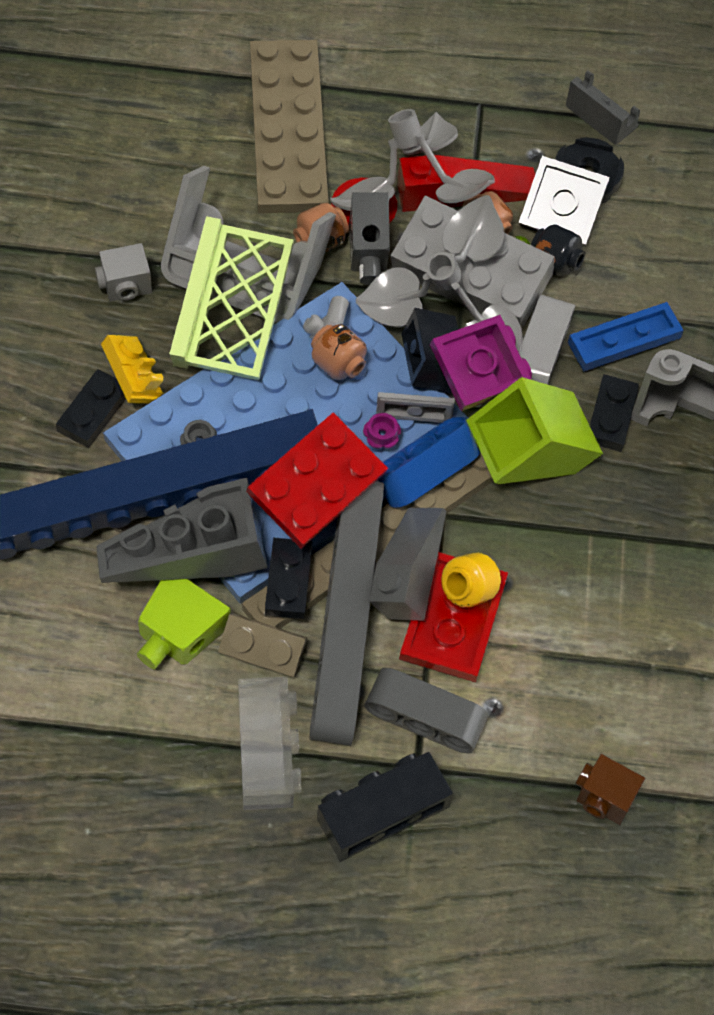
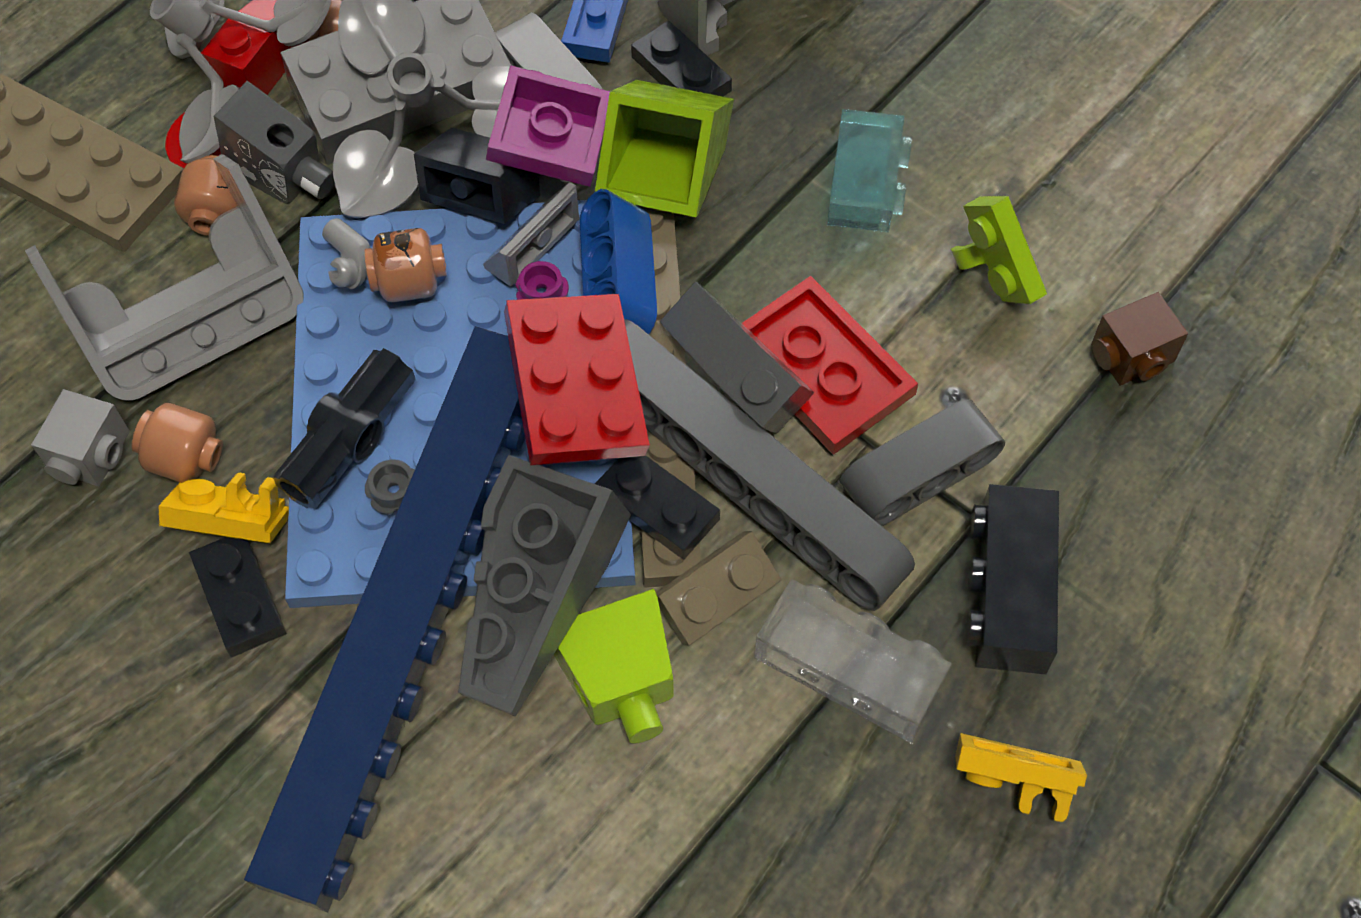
camera: 50 degrees left, 0 degrees up
yellowish green fence [169,216,294,381] -> none
yellow head [441,552,501,607] -> none
none -> nougat head [132,403,223,483]
none -> black piece [273,348,416,508]
none -> clear light blue brick [827,109,912,232]
none -> lime plate [951,196,1047,304]
none -> yellow plate [955,733,1087,822]

